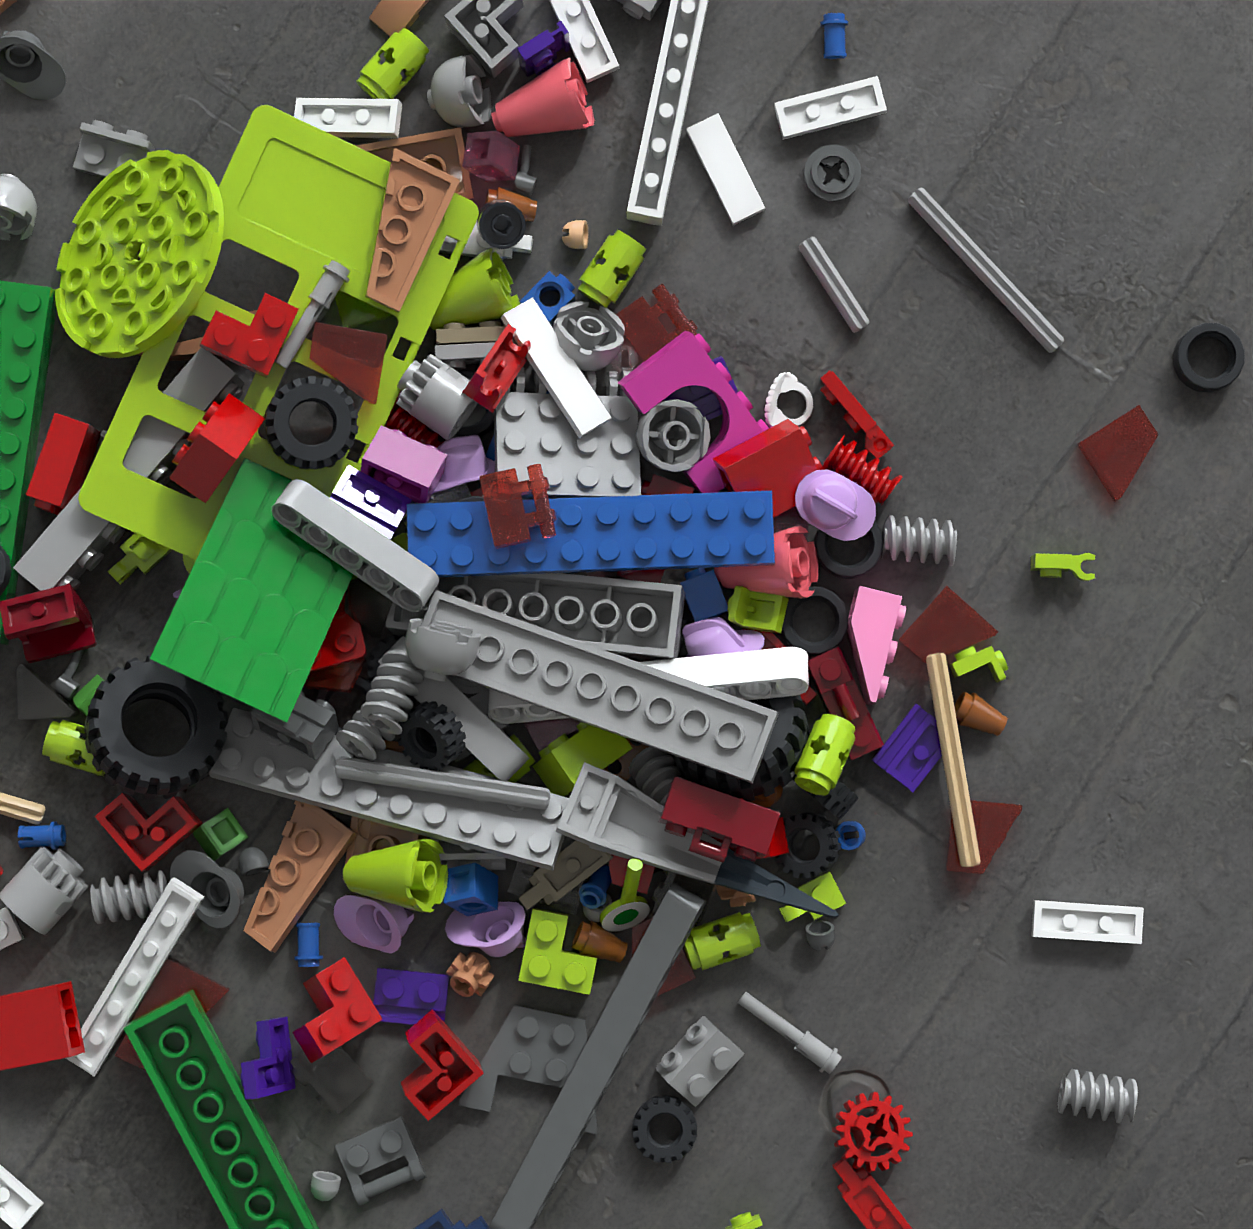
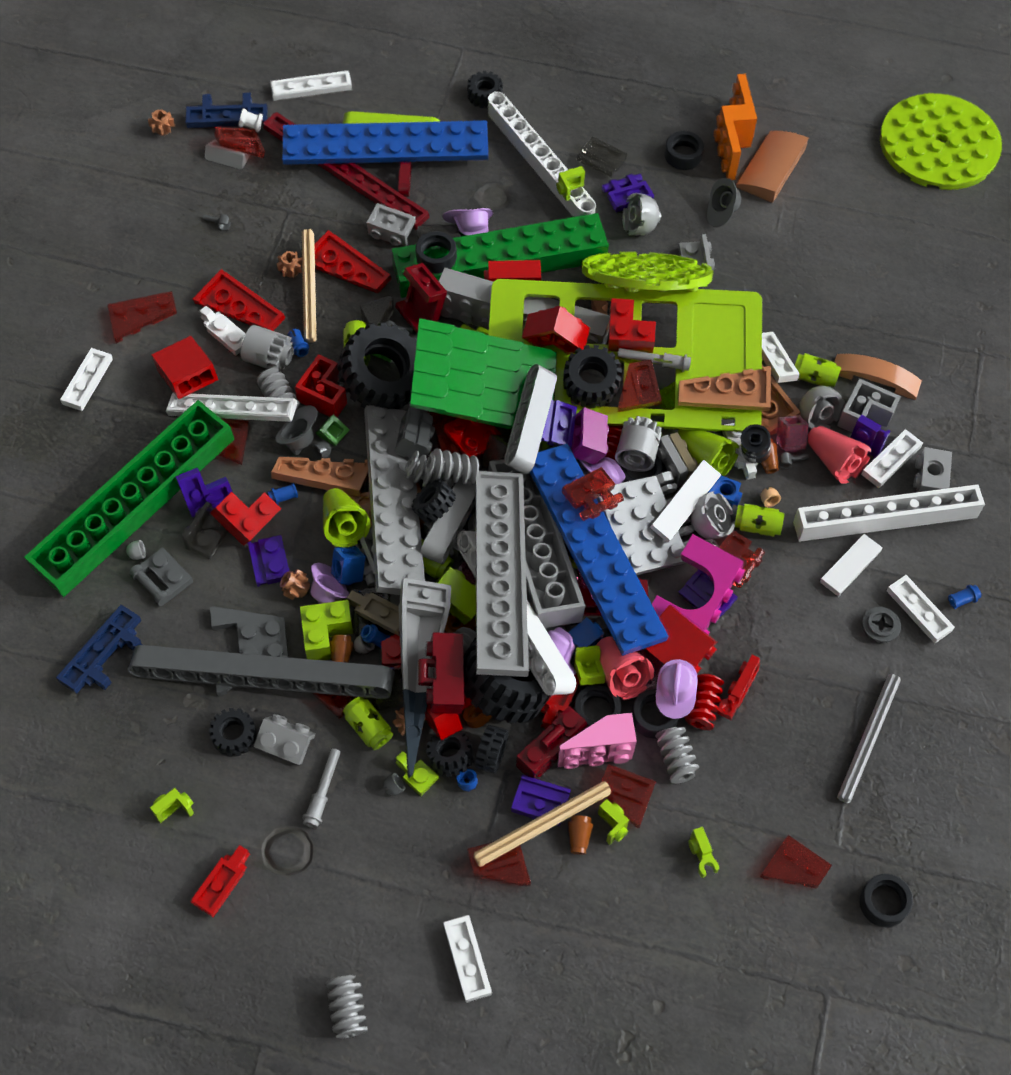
camera: 65 degrees right, 25 degrees down
lavender piece [334,895,414,953] -> none
light grey axle [335,756,550,810] -> none
red brick [401,1009,484,1121] -> none
light grey cylinder [406,618,481,681] -> none
red hinge [462,324,531,413] -> none
piece [599,858,650,932] -> none
light grey cylinder [636,399,711,472] -> none
white piece [765,372,813,428] -> none
lime piece [795,714,855,796] -> none
light grey axle [799,237,869,333] -> none
red gear [832,1092,913,1173] -> none

